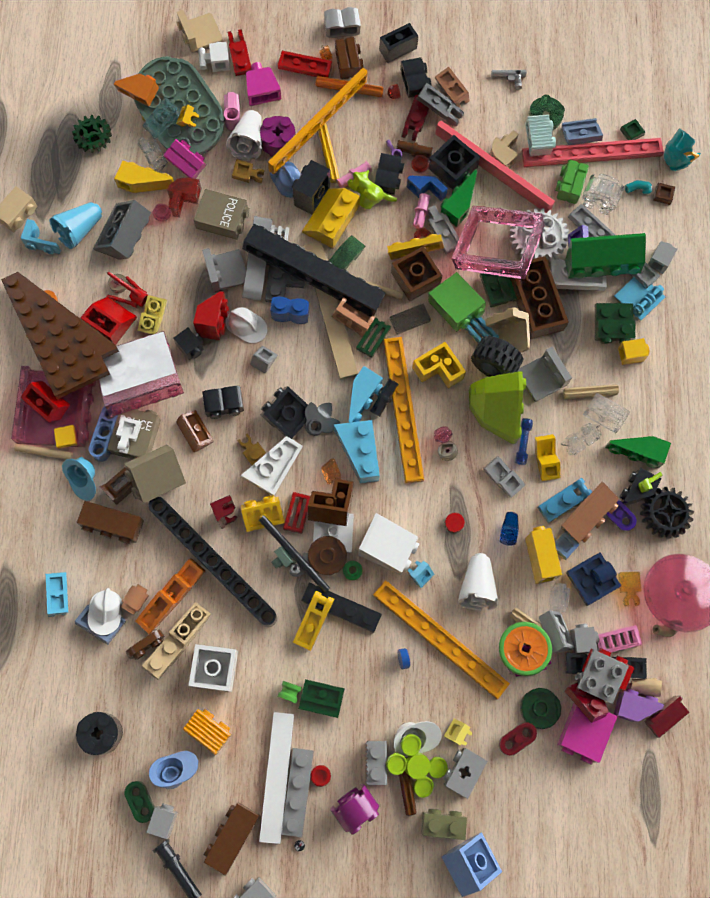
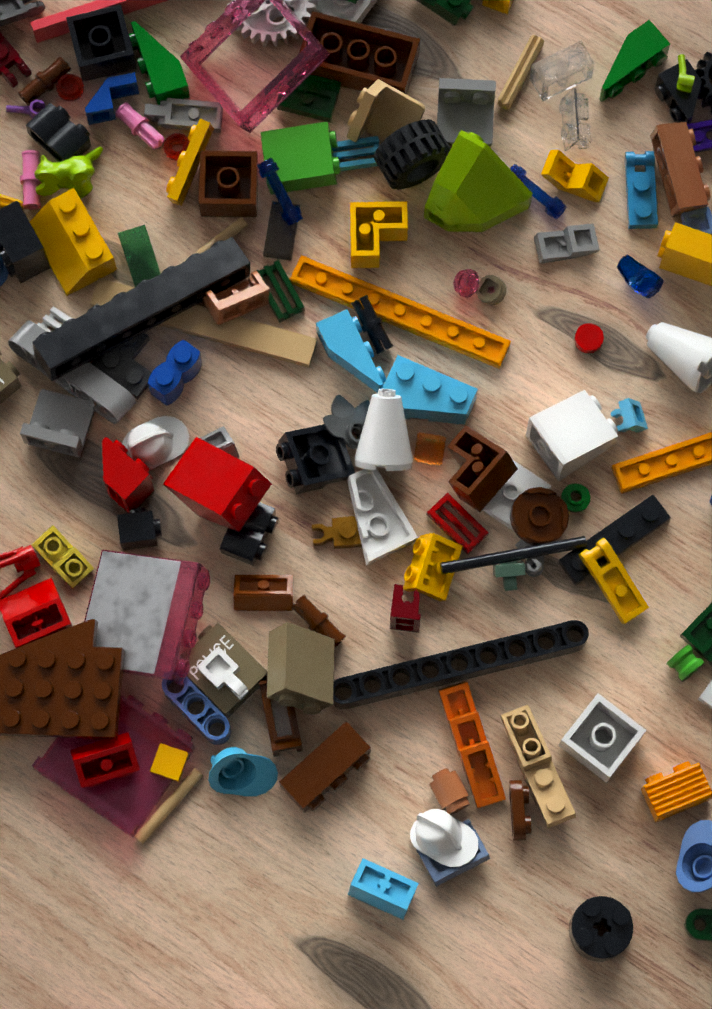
camera: 55 degrees left, 0 degrees up
none -> red slope [163,437,272,532]
none -> clear blue bar [257,157,303,226]
none -> reddish brown pin [291,594,346,649]
none -> white cone [354,389,413,471]

